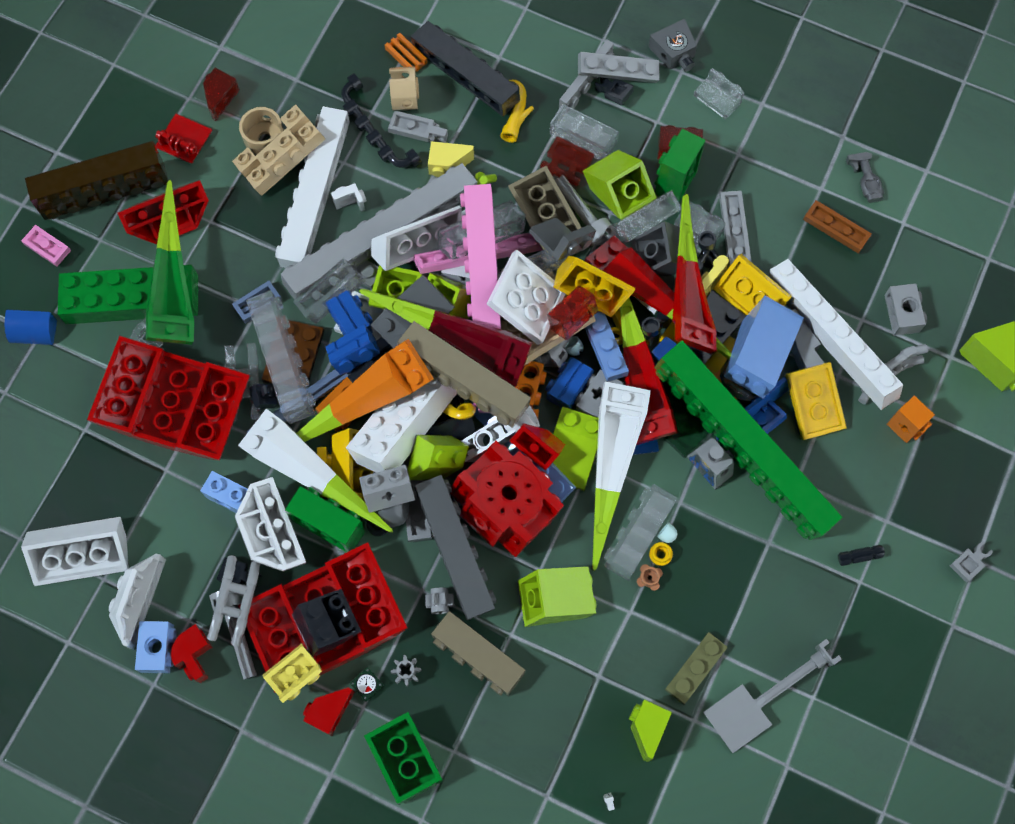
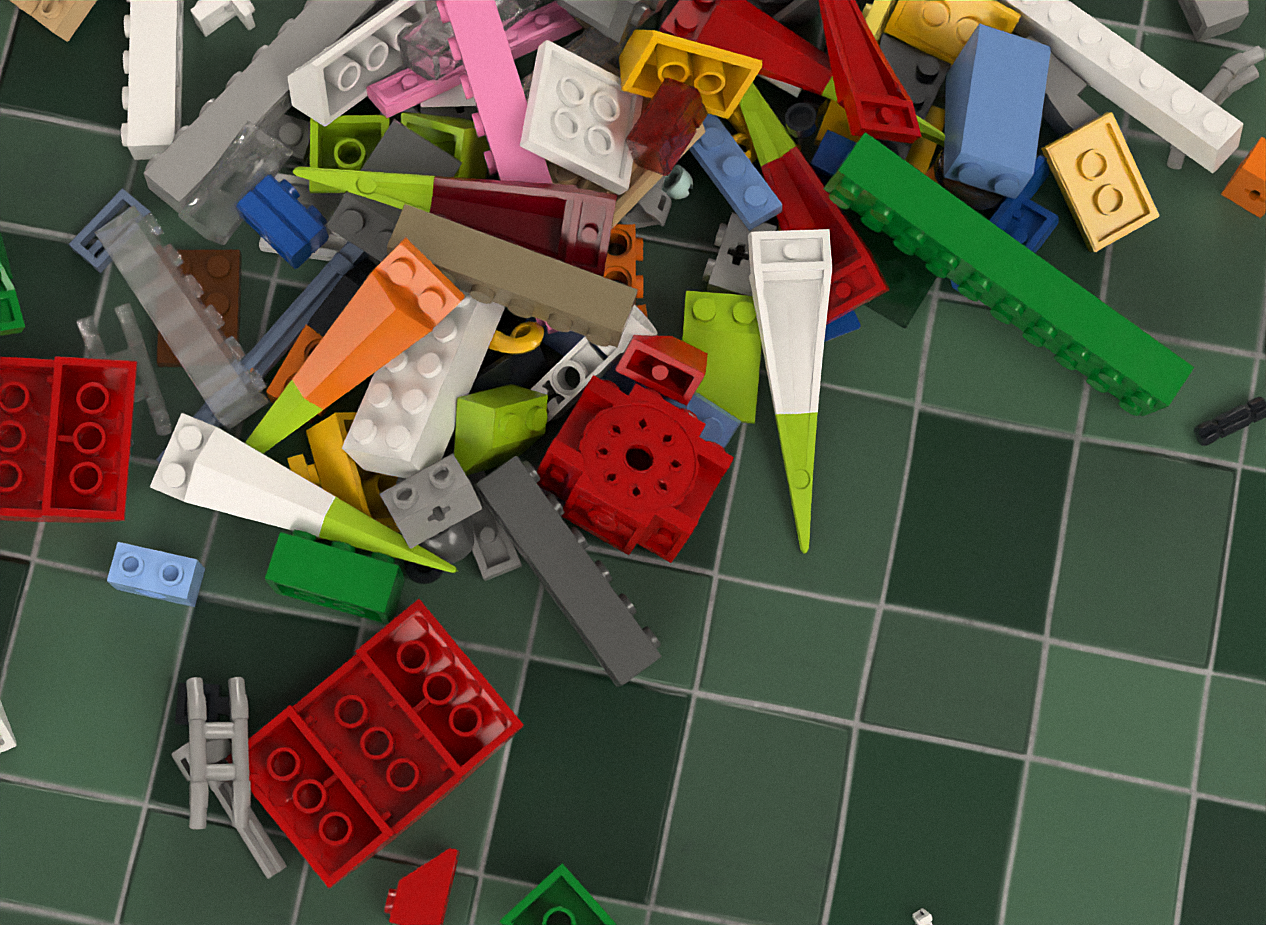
camera: 20 degrees left, 5 degrees up
white wedge [109,554,166,650] -> none
light blue brick [135,621,177,673] -> none
red brick [171,624,213,684] -> none
white wedge [235,477,306,571] -> none
black tile [249,384,279,408] -> none
light yellow bracket [263,644,322,703] -> none
black slope [292,589,362,657] -> none
blue brick [325,324,380,375] -> none
tile [350,667,384,702] -> none
light grey gear [391,655,422,687] -> none
light grey gear [425,587,454,614] -> none
dark tan brick [431,611,526,696] -> none
lime slope [518,566,597,627] -> none
blue brick [545,357,594,409] -> none
clear brick [604,484,677,581] -> none
lime slope [629,700,672,762] -> none
nougat plate [637,564,663,591] -> none
yellow plate [649,542,673,566] -> none
light aqua hinge [657,522,677,543] -> none
olive plate [665,632,728,705] -> none
light grey torso [687,438,734,489] -> none
light grey piece [703,639,842,753] -> none

